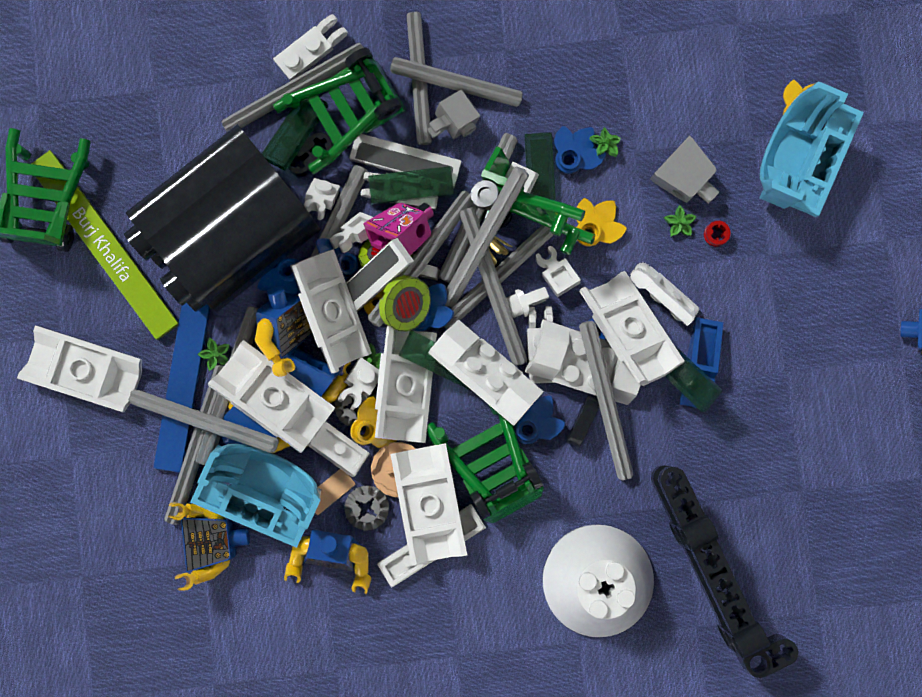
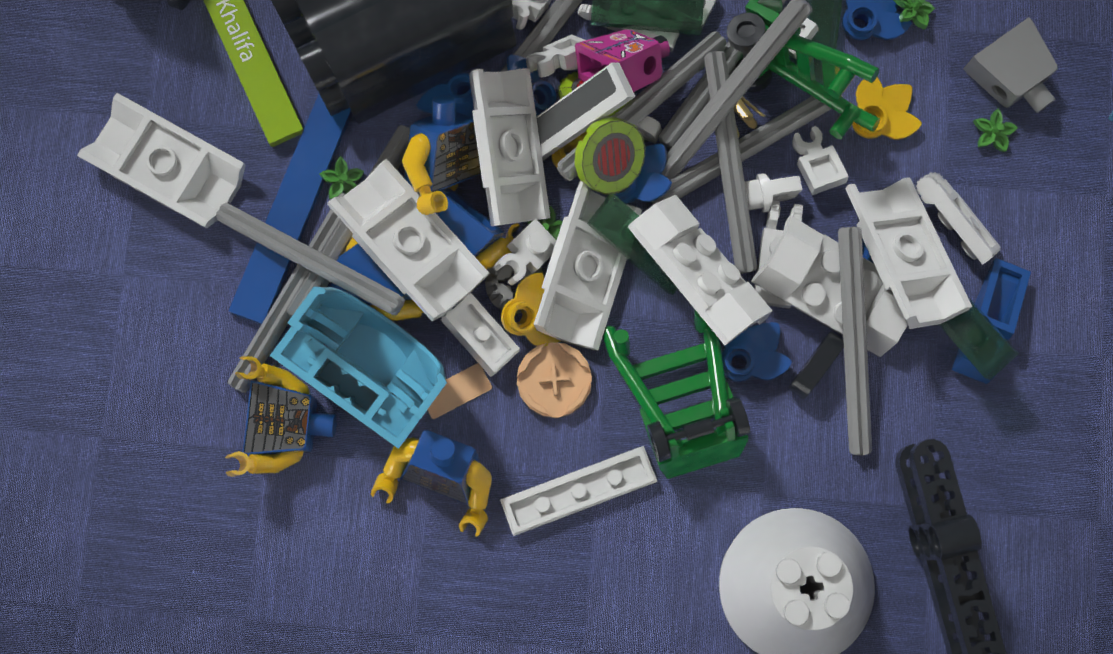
camera: 15 degrees right, 5 degrees down
light grey gear [344,486,389,531] -> none
white piece [390,443,467,566] -> none
red bush [703,220,731,247] -> none

